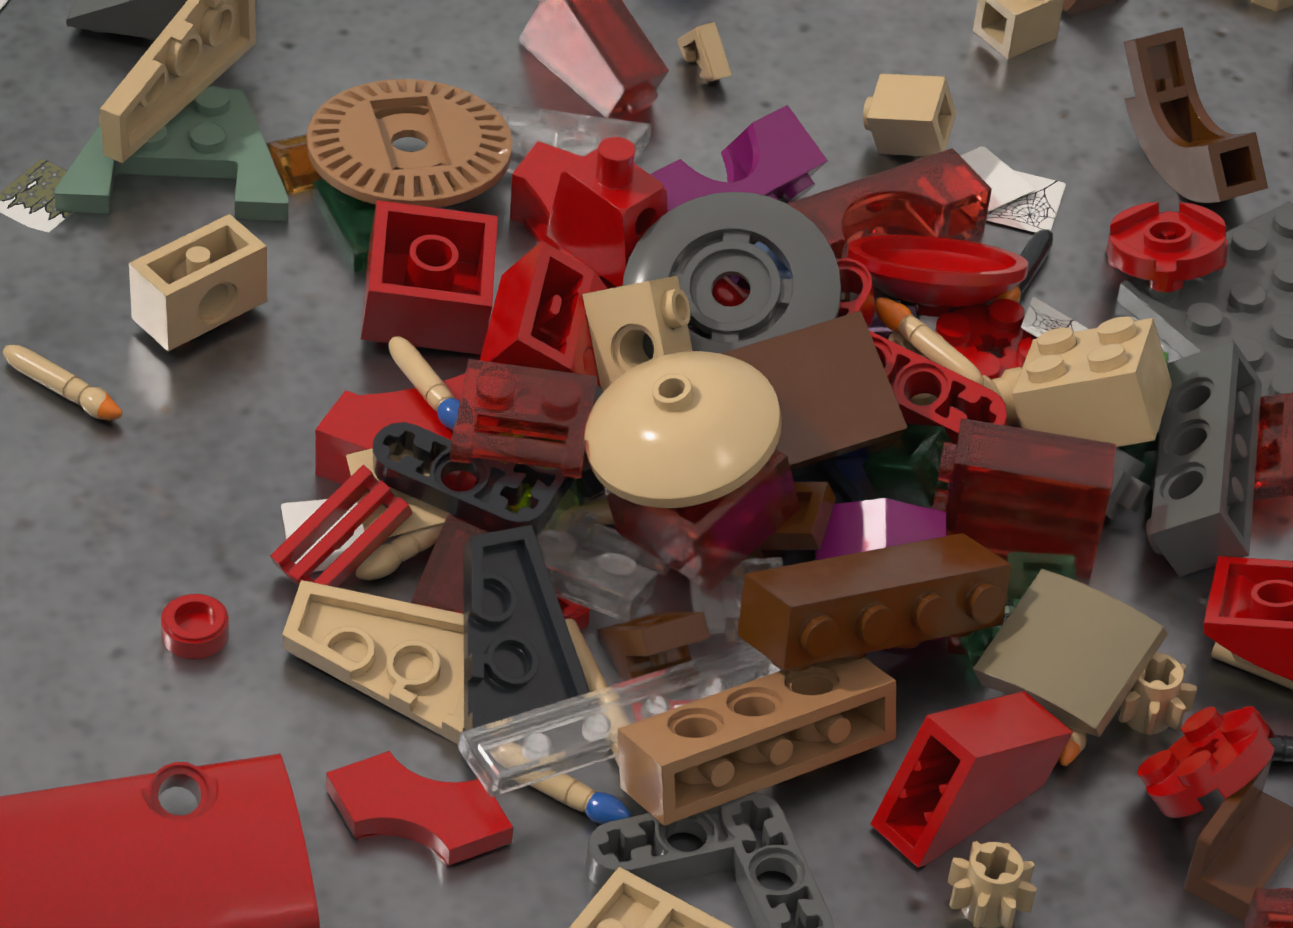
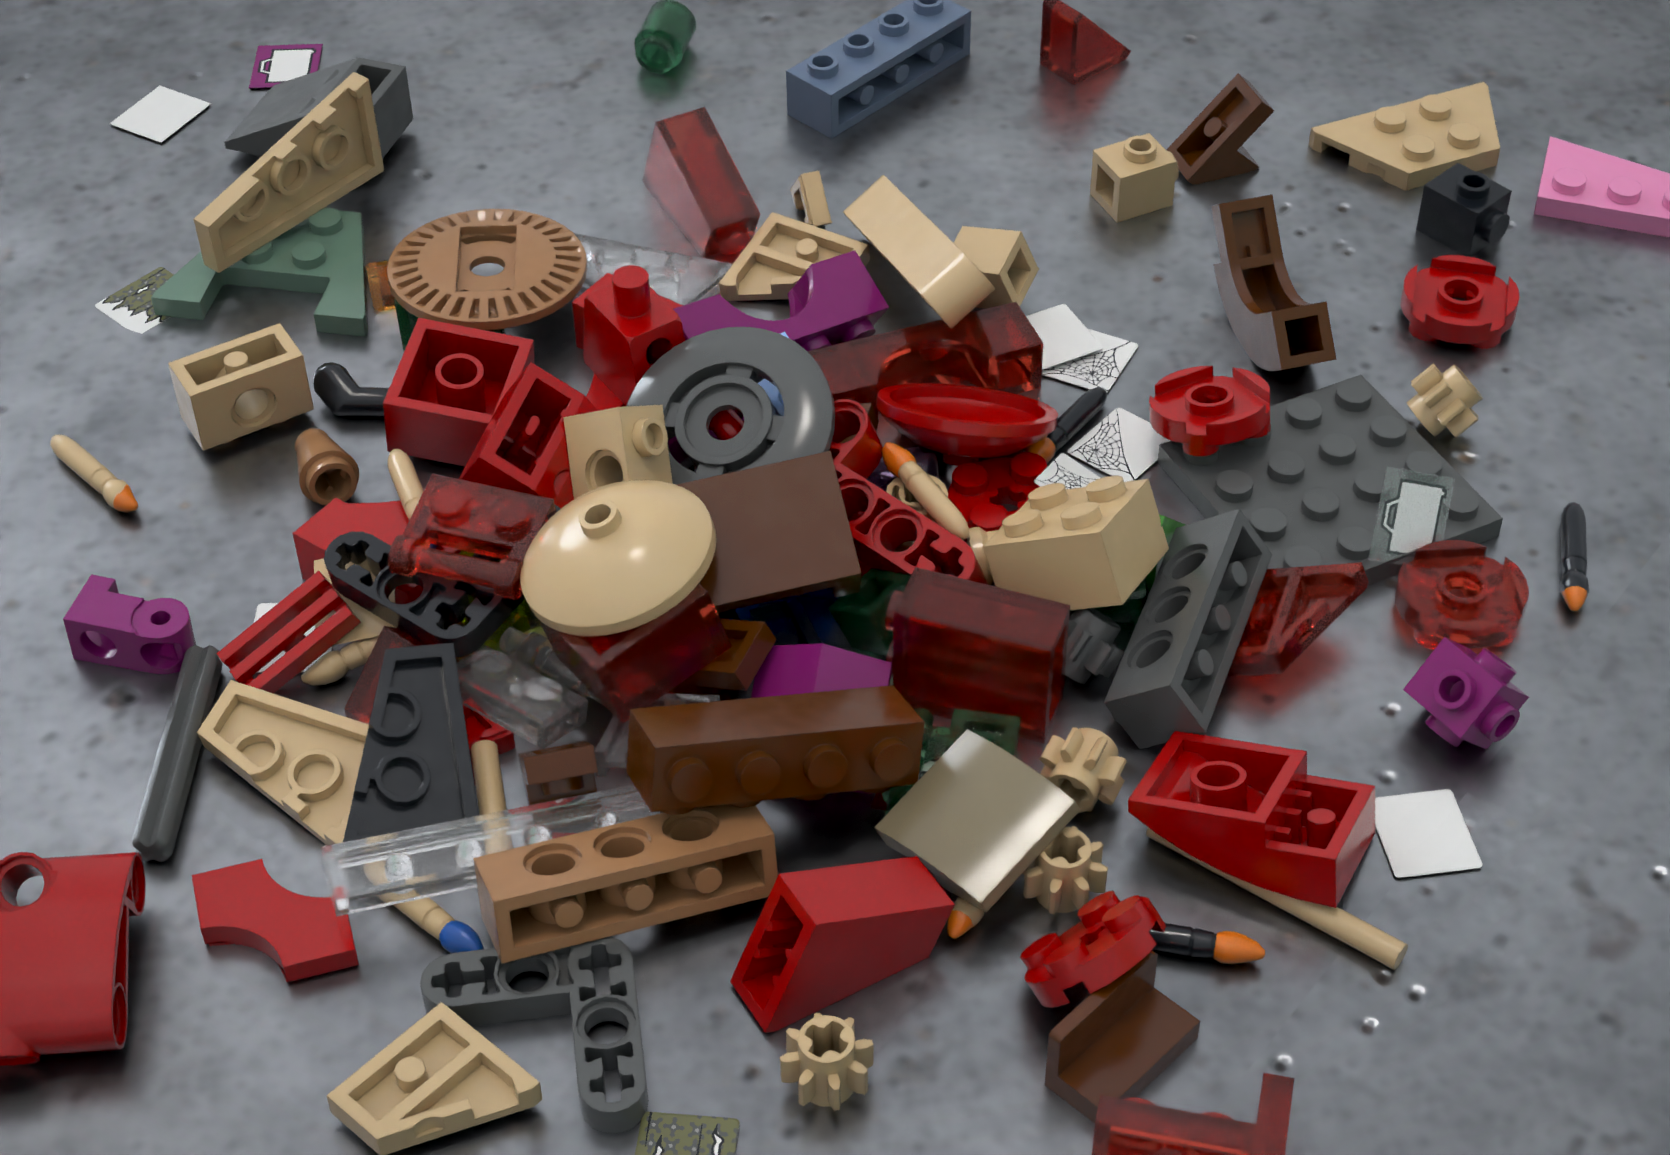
camera: 15 degrees right, 0 degrees up
red tile [161,594,229,659] -> none
none -> magenta leg [63,574,196,674]
none -> dark grey axle [132,645,223,862]
none -> medium nougat cone [295,428,359,506]
none -> black arm [313,362,389,417]
none -> tan wing [719,212,870,301]
none -> tan beam [843,175,995,329]
none -> tan gear [1039,727,1127,813]
none -> white sticker [1068,408,1171,482]

